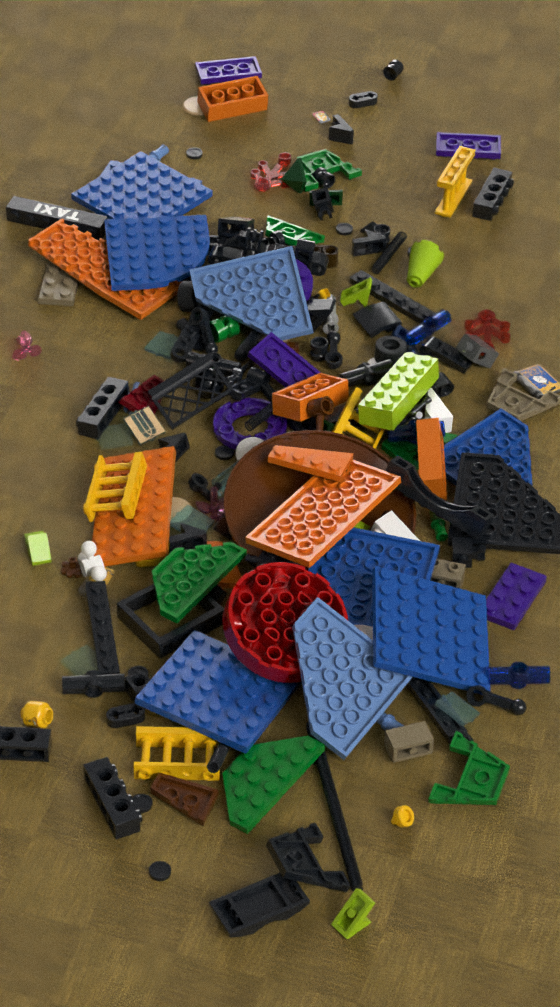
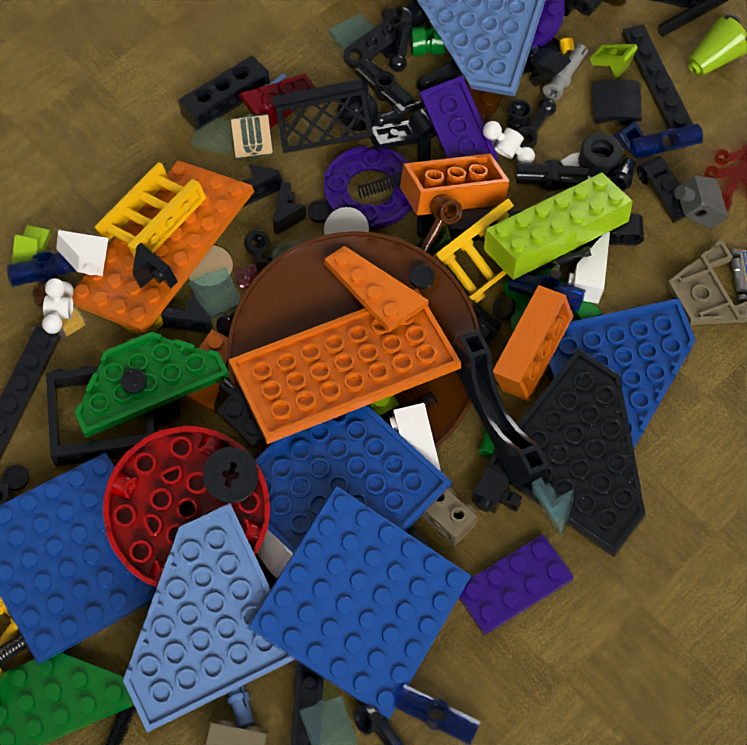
camera: 30 degrees right, 20 degrees up
none -> clear blue piece [6,251,76,287]
none -> white slope [56,230,108,276]
none -> black piece [120,369,147,394]
none -> black slope [133,243,178,288]
none -> black piece [203,447,258,503]
none -> black piece [216,315,233,337]
none -> black slope [273,182,306,235]
none -> black piece [409,264,435,289]
none -> white piece [483,121,535,163]
none -> black piece [493,296,516,320]
none -> clear light blue slope [532,478,574,535]

